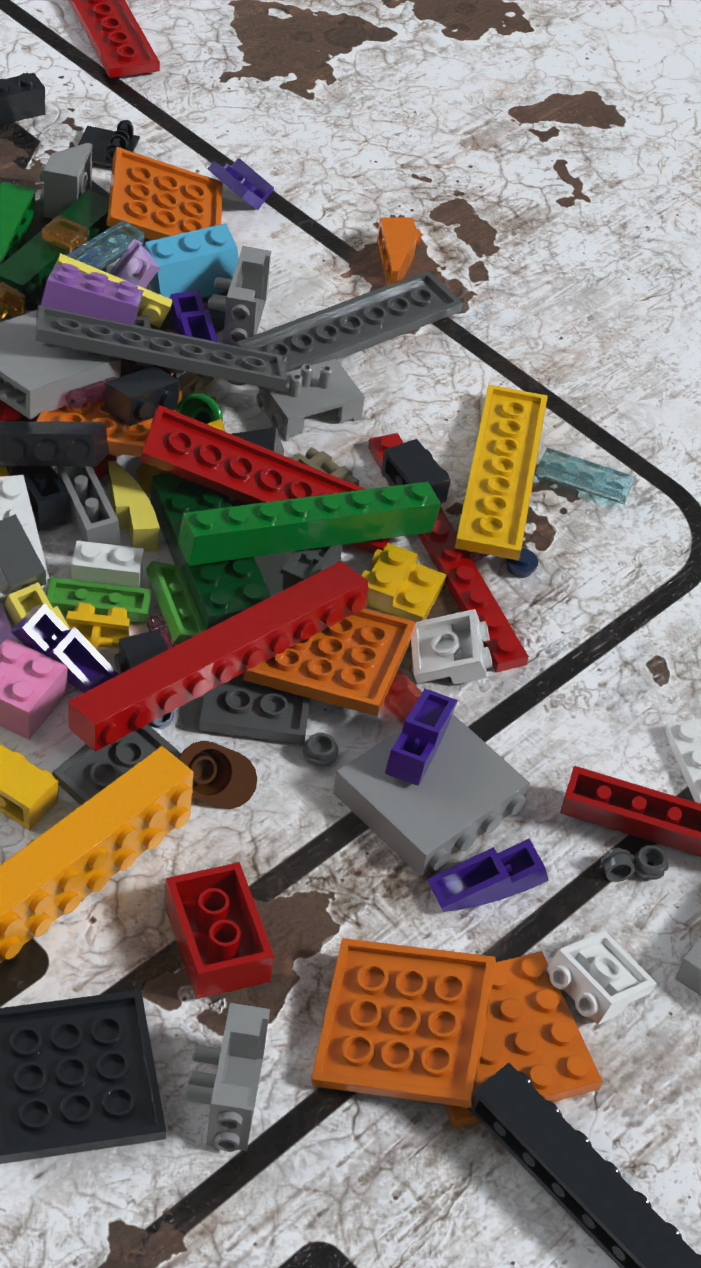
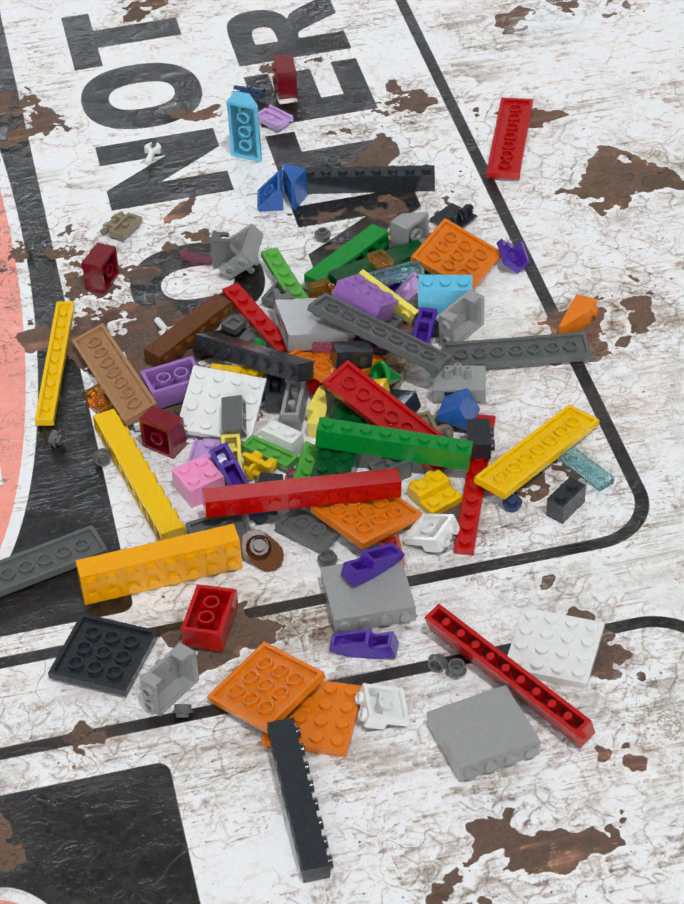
camera: 40 degrees right, 5 degrees down
none -> dark grey plate [172,704,193,718]
none -> blue slope [435,388,480,430]
none -> black brick [546,477,586,524]

